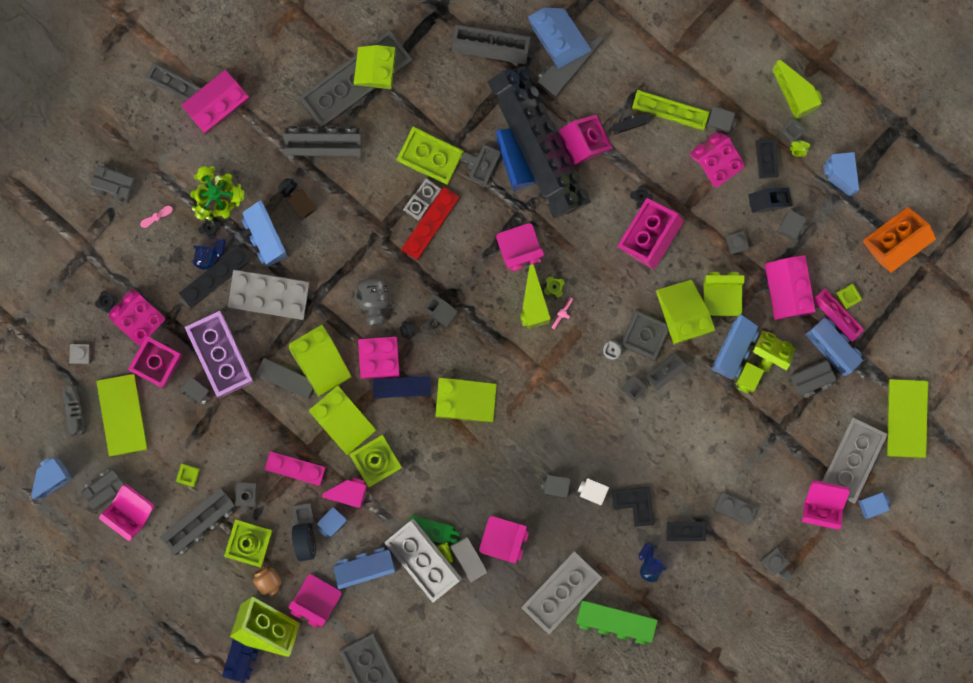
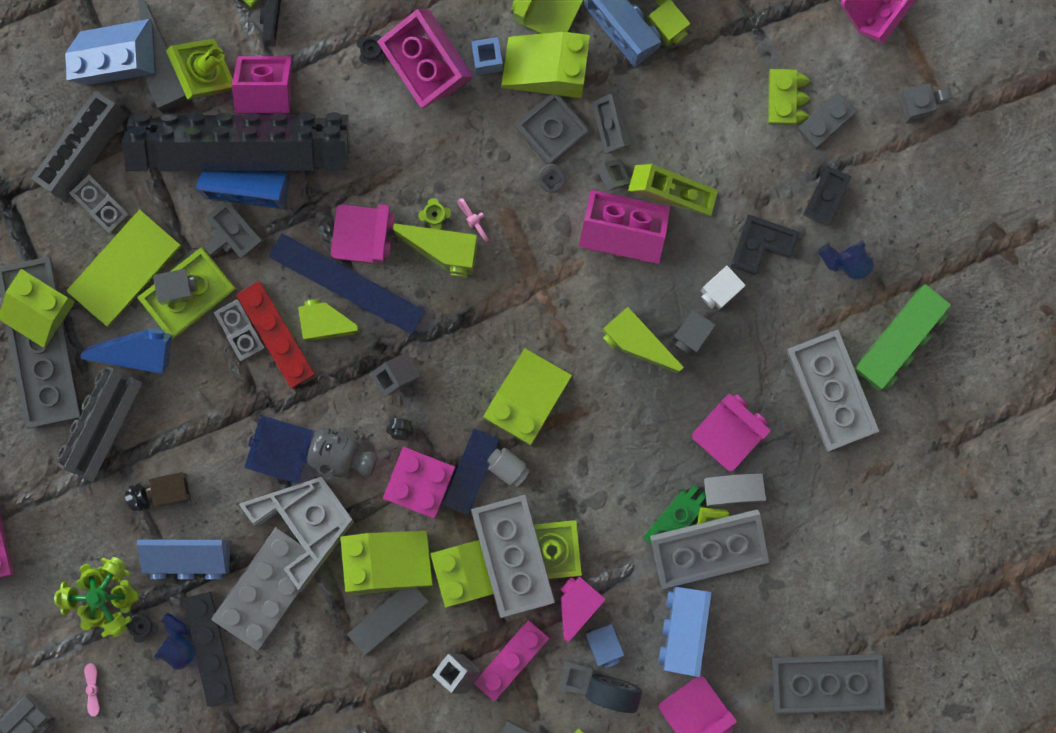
camera: 65 degrees left, 0 degrees up
lavender brick [185,311,254,398] -> none
none -> lime tile [67,209,181,328]
none -> light grey slope [69,174,128,233]
none -> blue slope [81,328,172,374]
none -> dark grey brick [153,269,198,306]
none -> lime plate [166,38,233,100]
none -> light grey wing [239,477,354,593]
none -> clear blue plate [244,415,314,484]
none -> clear blue tile [268,233,425,335]
none -> lime slope [298,299,360,342]
none -> dark grey brick [432,653,482,694]
none -> medium blue brick [471,37,503,76]
none -> light grey plate [471,495,555,618]
none -> light grey brick [487,448,530,487]
none -> dark pink slope [579,190,670,264]
none -> lime slope [602,307,684,374]
none -> lime slope [628,164,718,216]
none -> lime plate [768,69,811,125]

